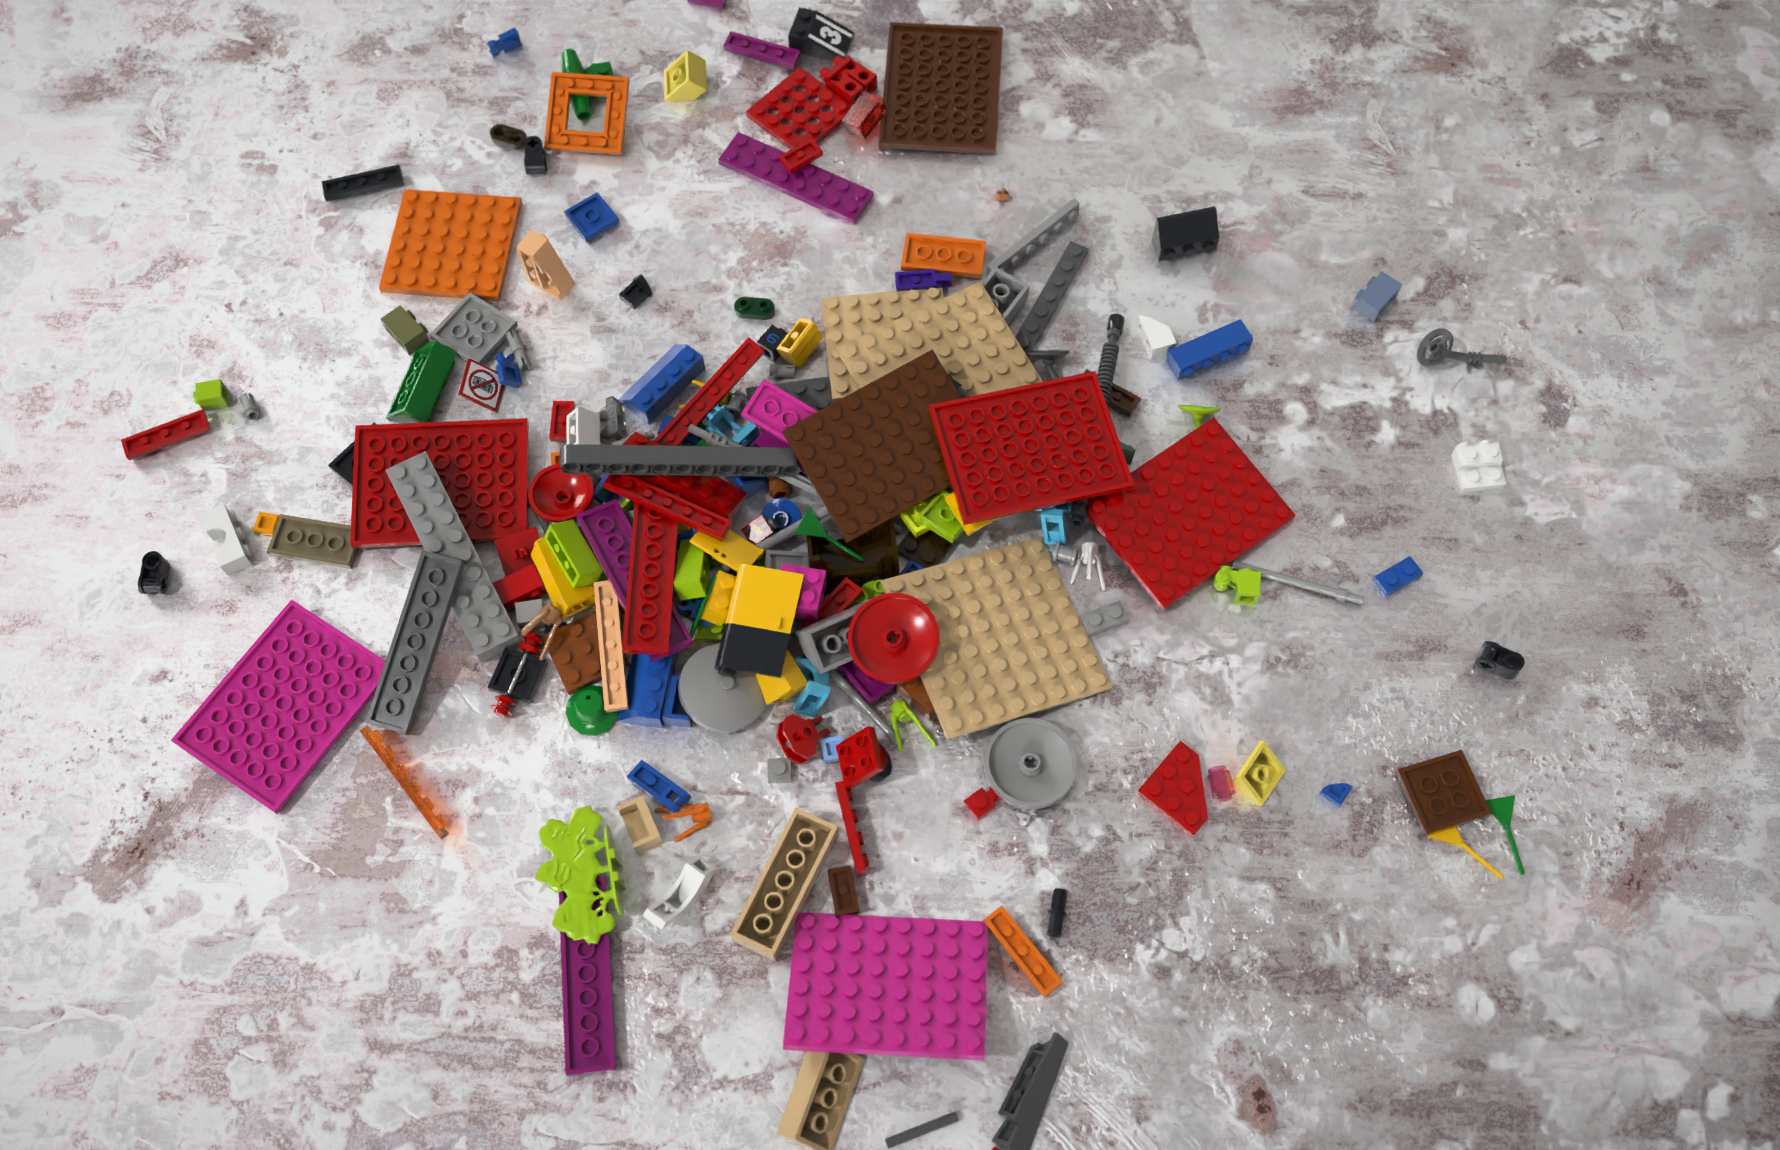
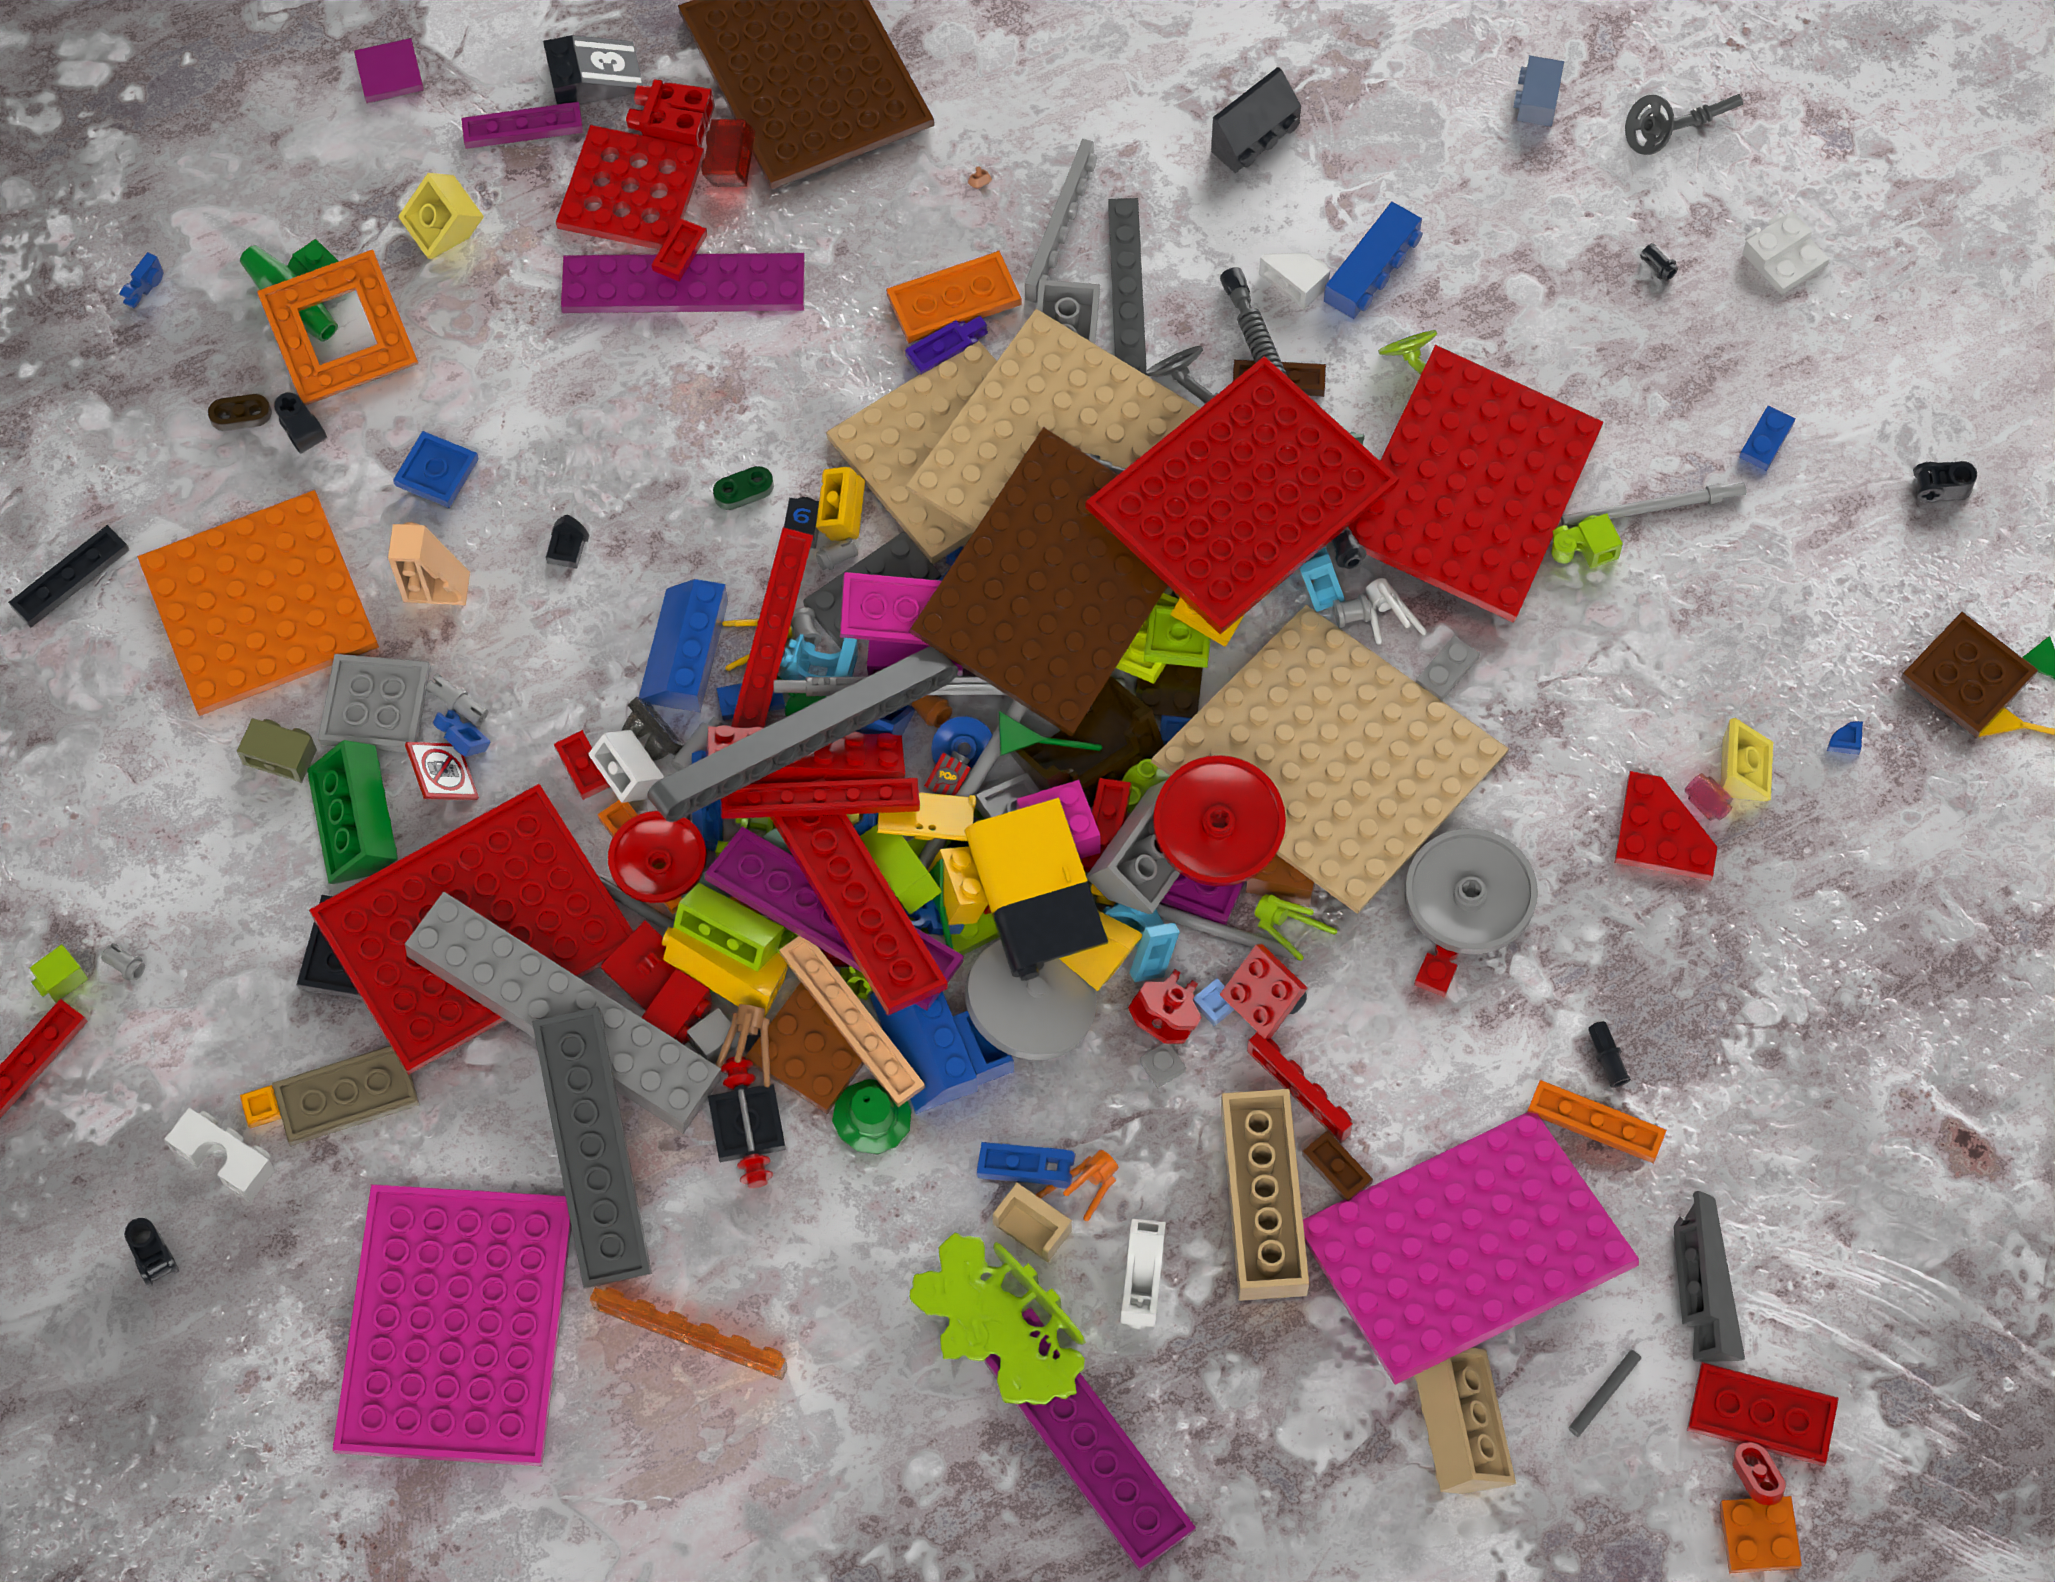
camera: 30 degrees left, 0 degrees up
none -> black pin [1640,243,1678,281]

